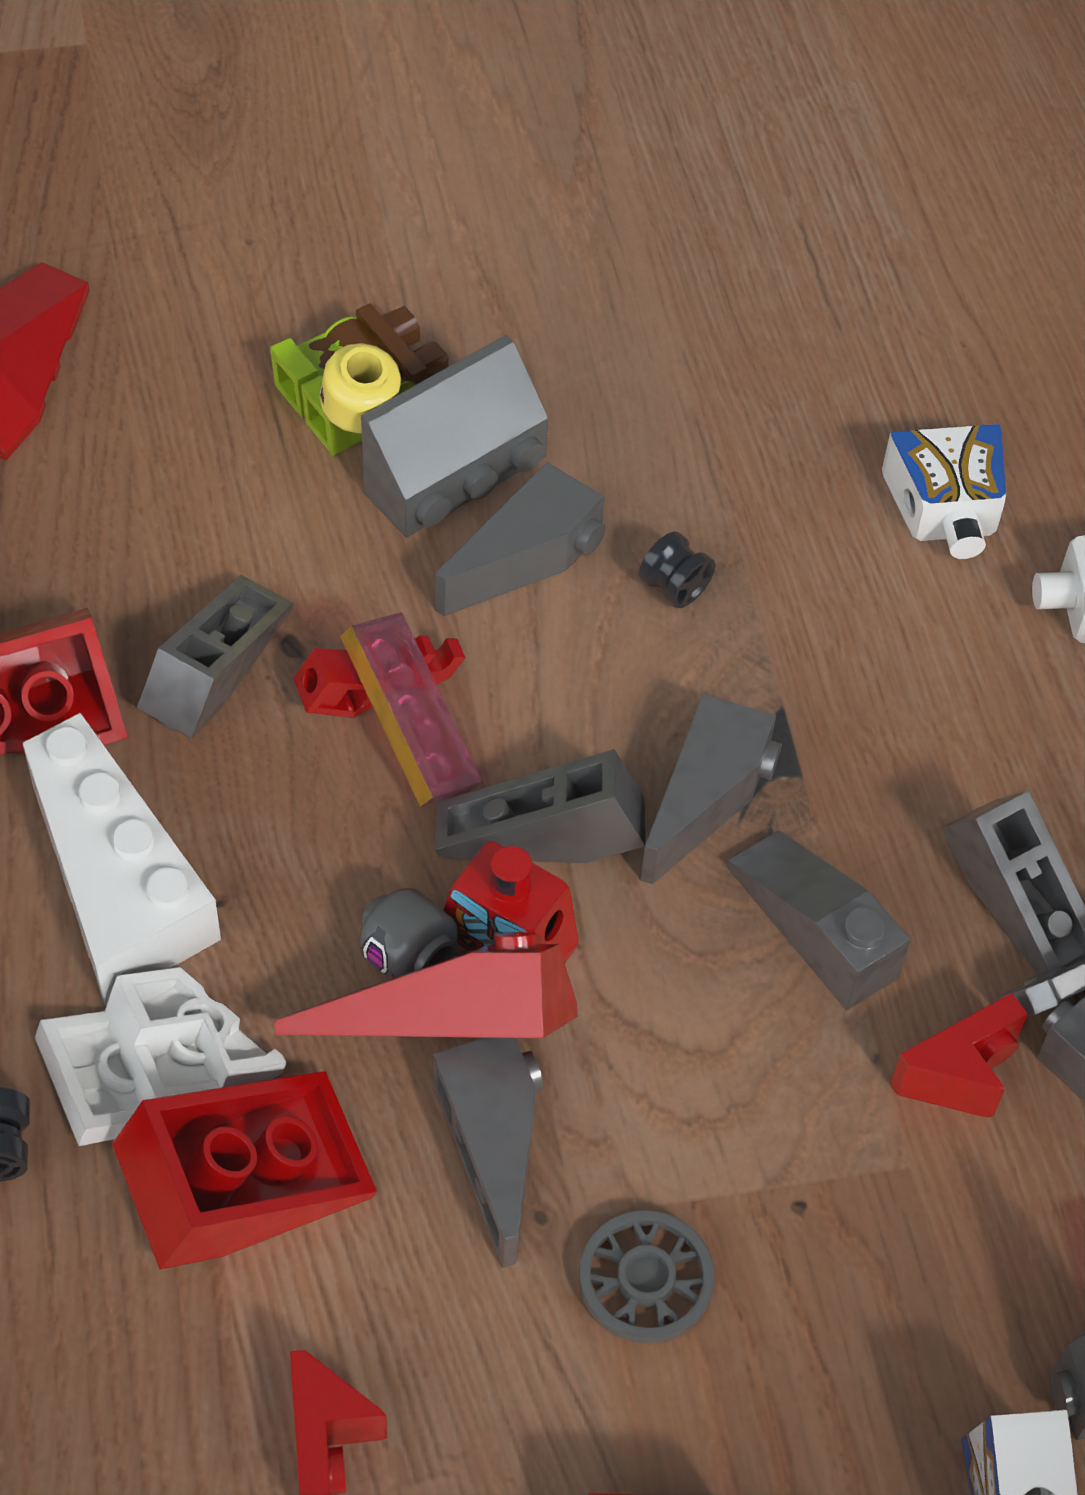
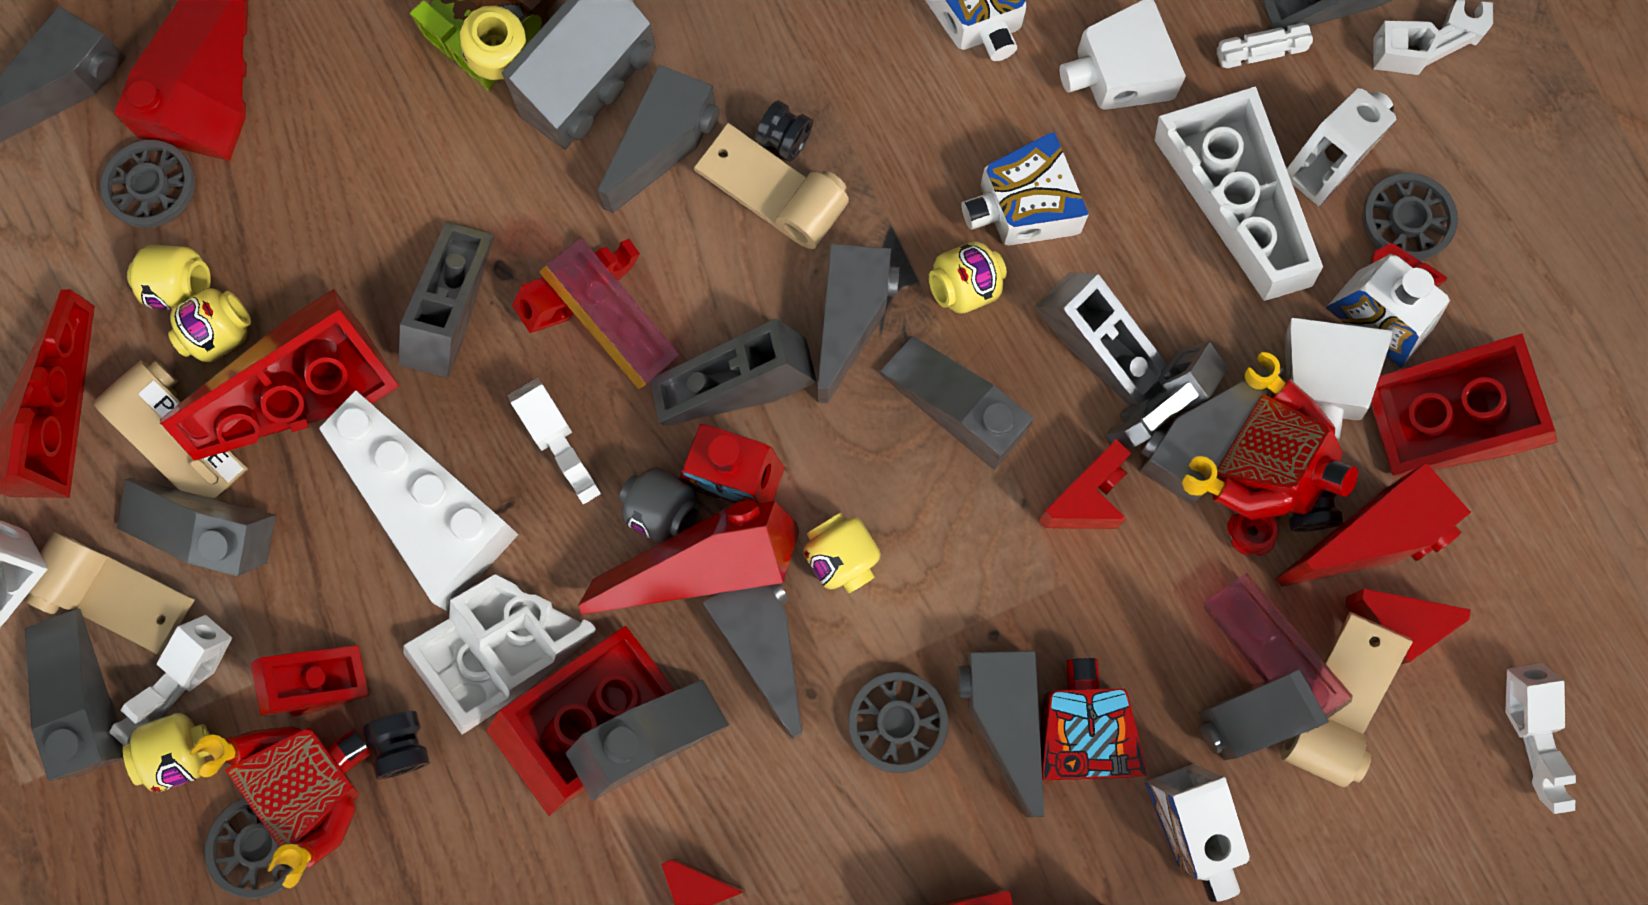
camera: 10 degrees left, 20 degrees up
none -> white piece [507,377,601,505]
none -> dark grey slope [565,680,729,802]
none -> tan door [694,123,849,249]
none -> light yellow head [803,513,881,594]
none -> light yellow head [929,241,1007,314]
none -> dark grey slope [958,651,1044,817]
none -> torso [961,132,1089,246]
none -> torso [1040,658,1147,781]

